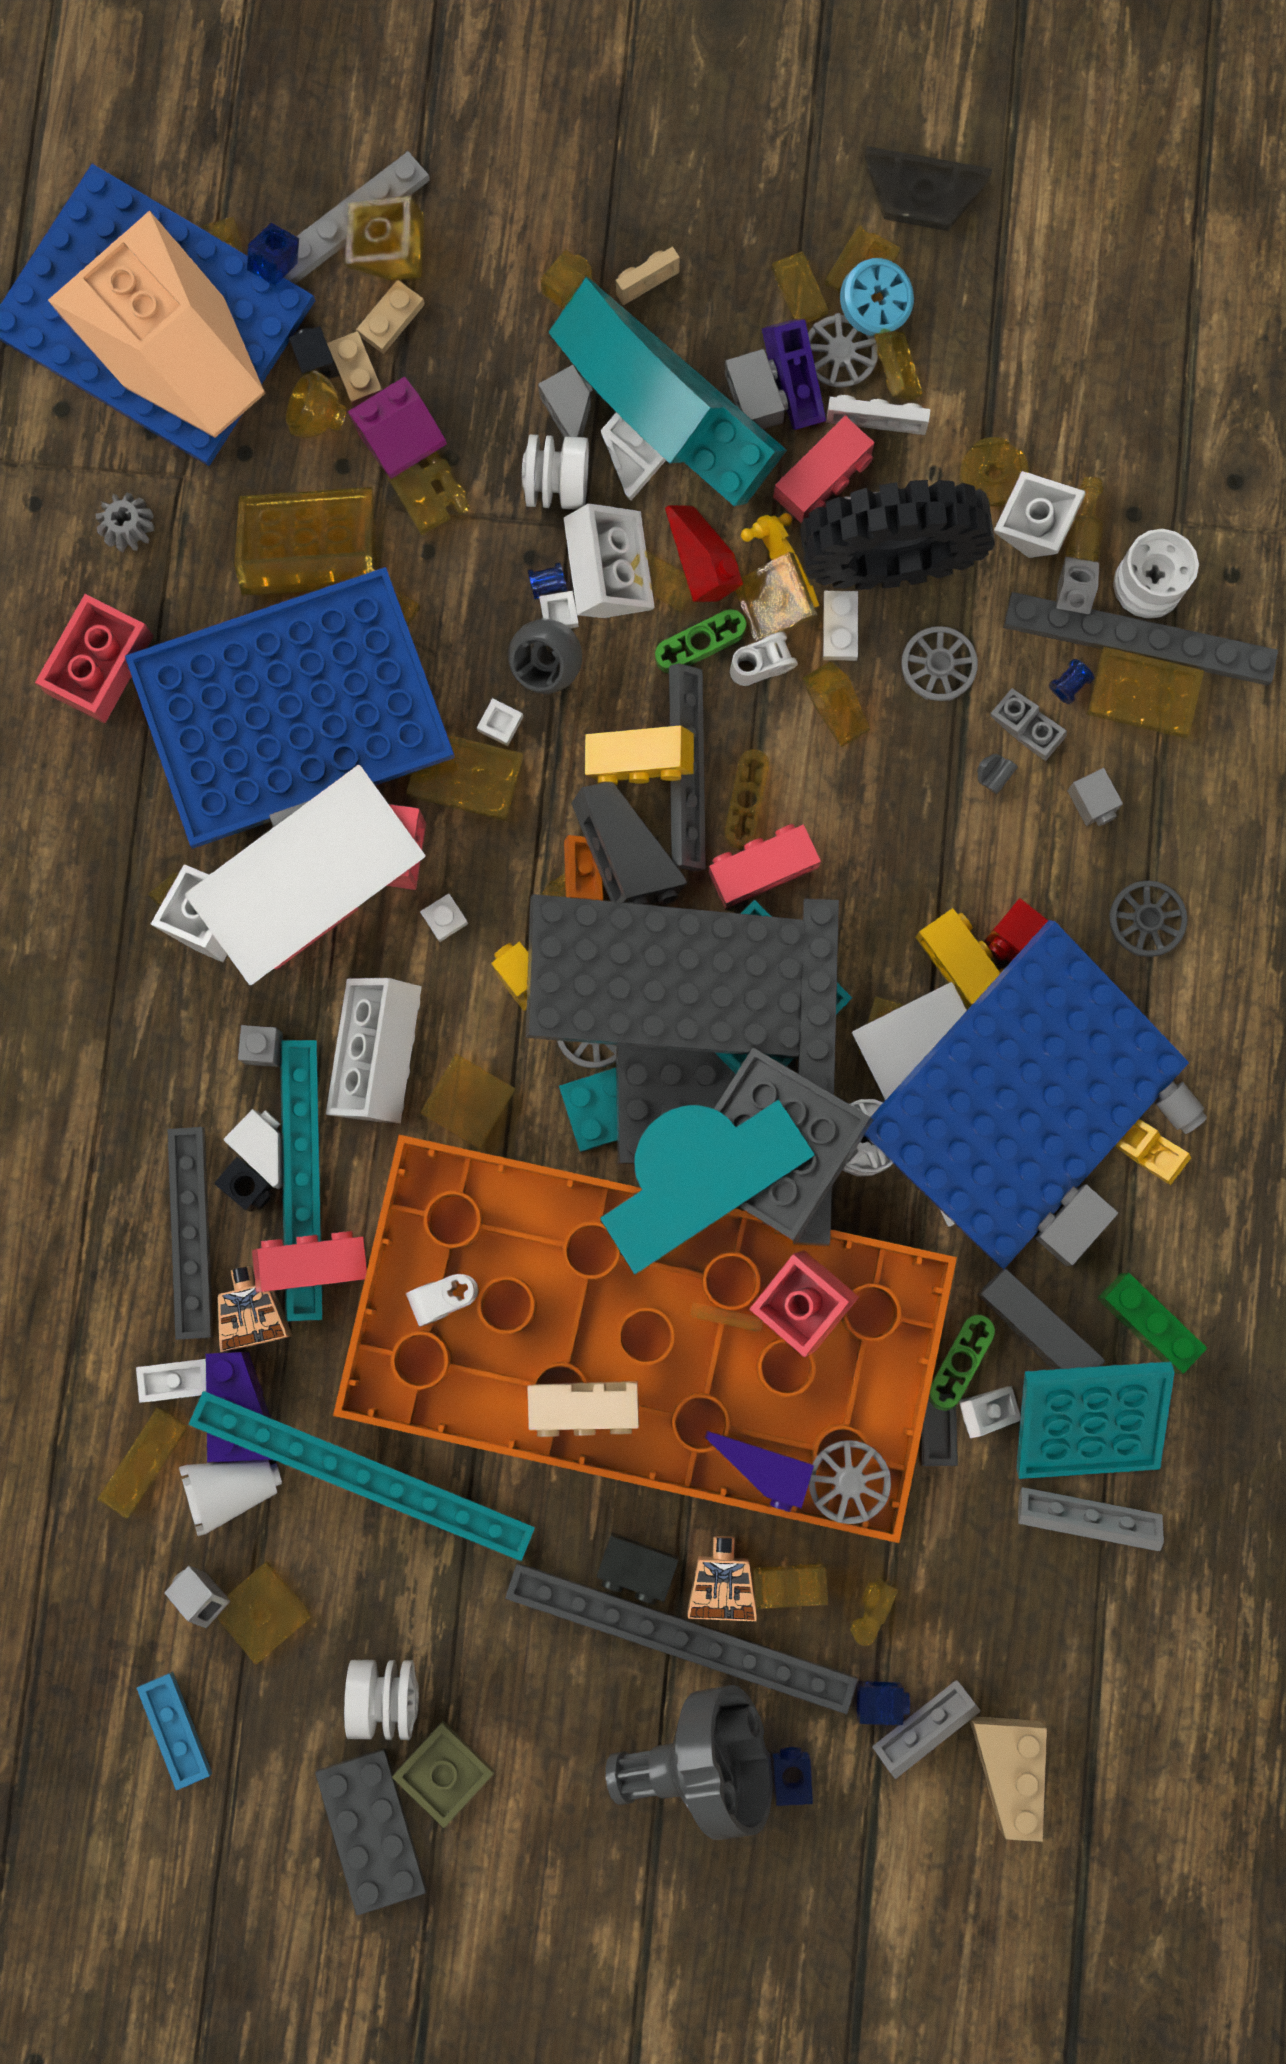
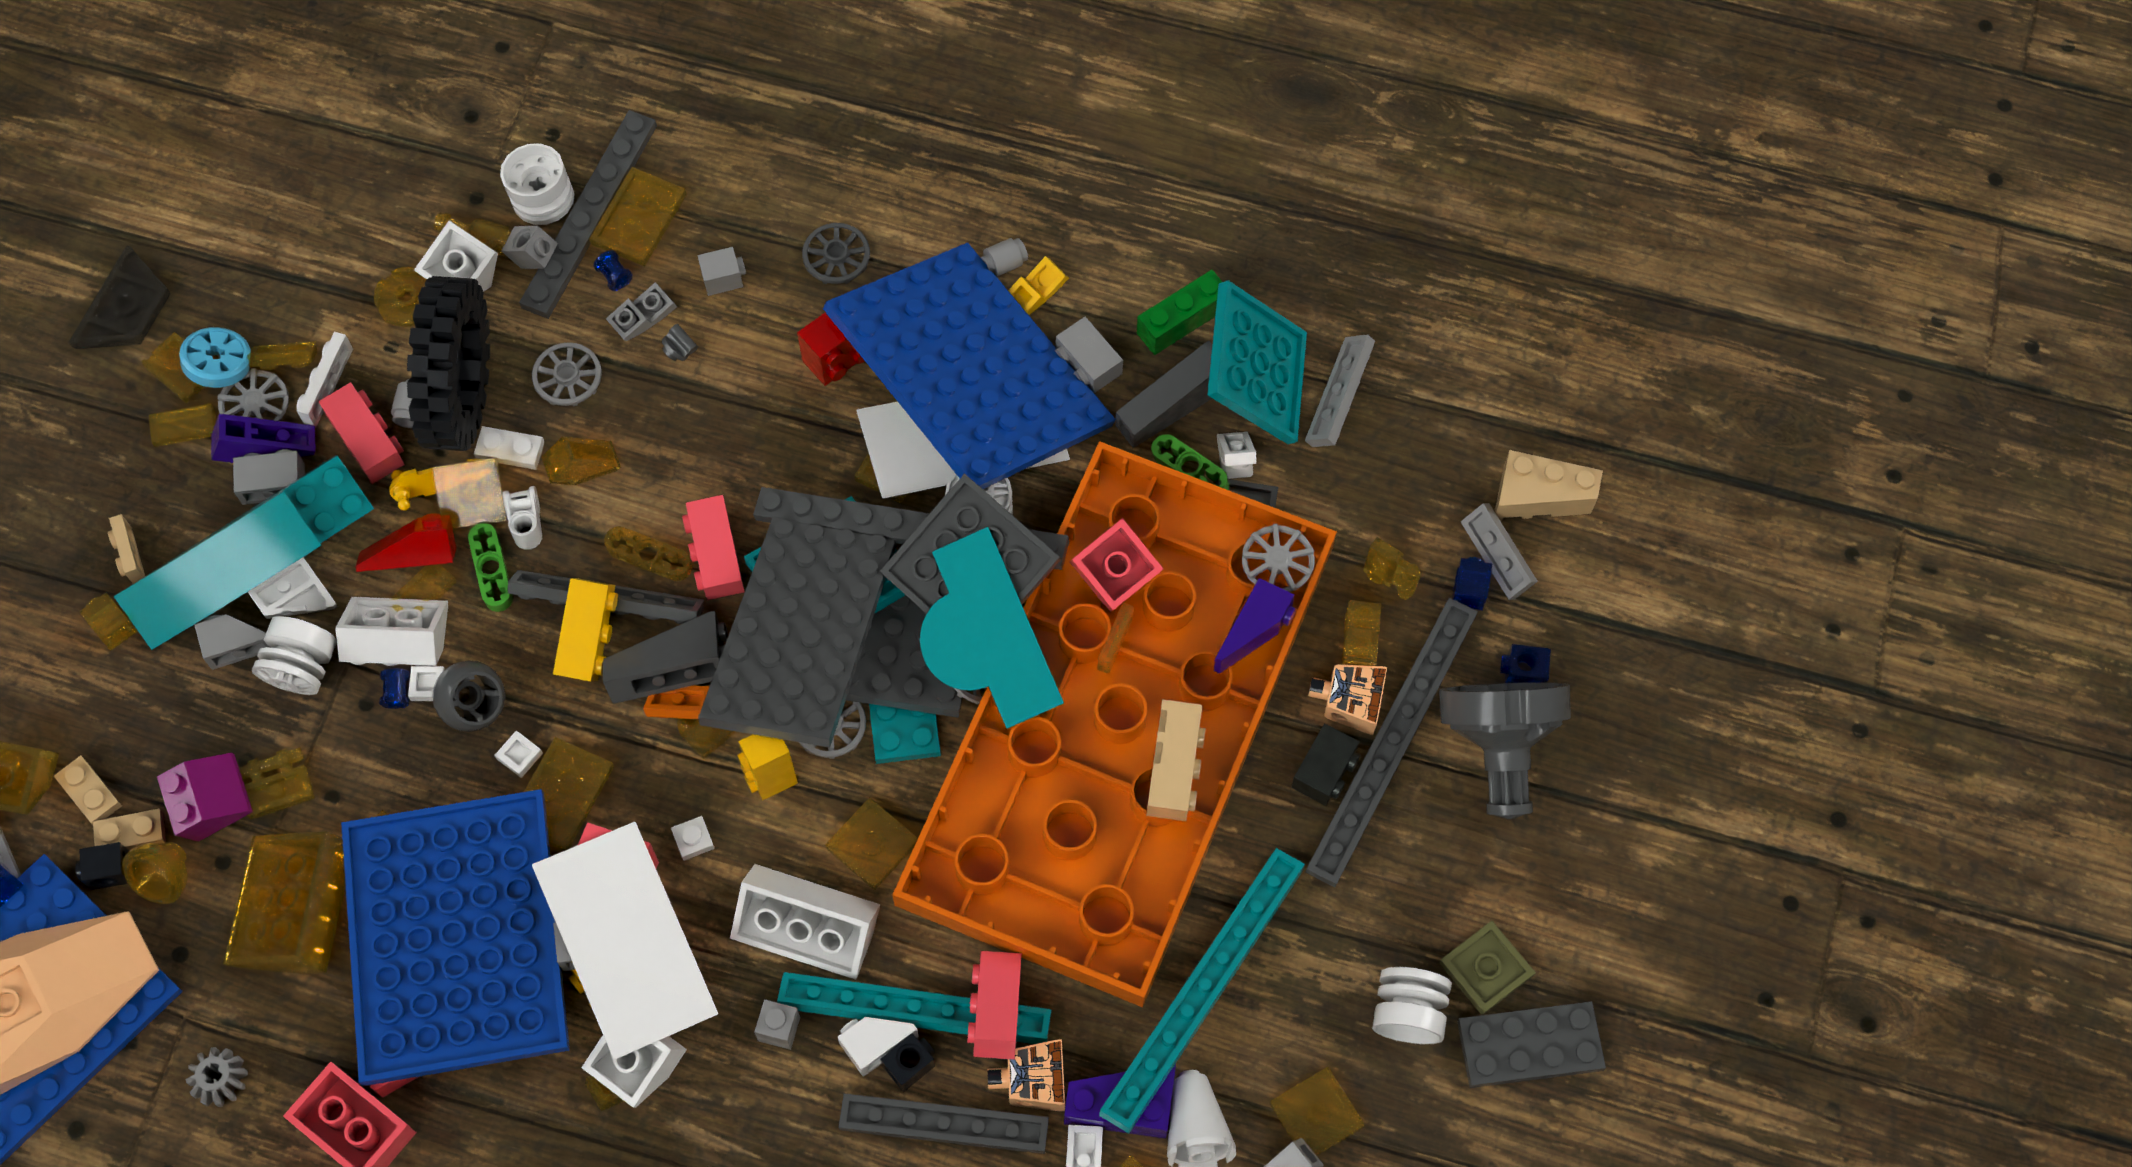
camera: 85 degrees left, 15 degrees down
white piece [406,1274,479,1327] -> none
yellow brick [915,908,1004,1009] -> none

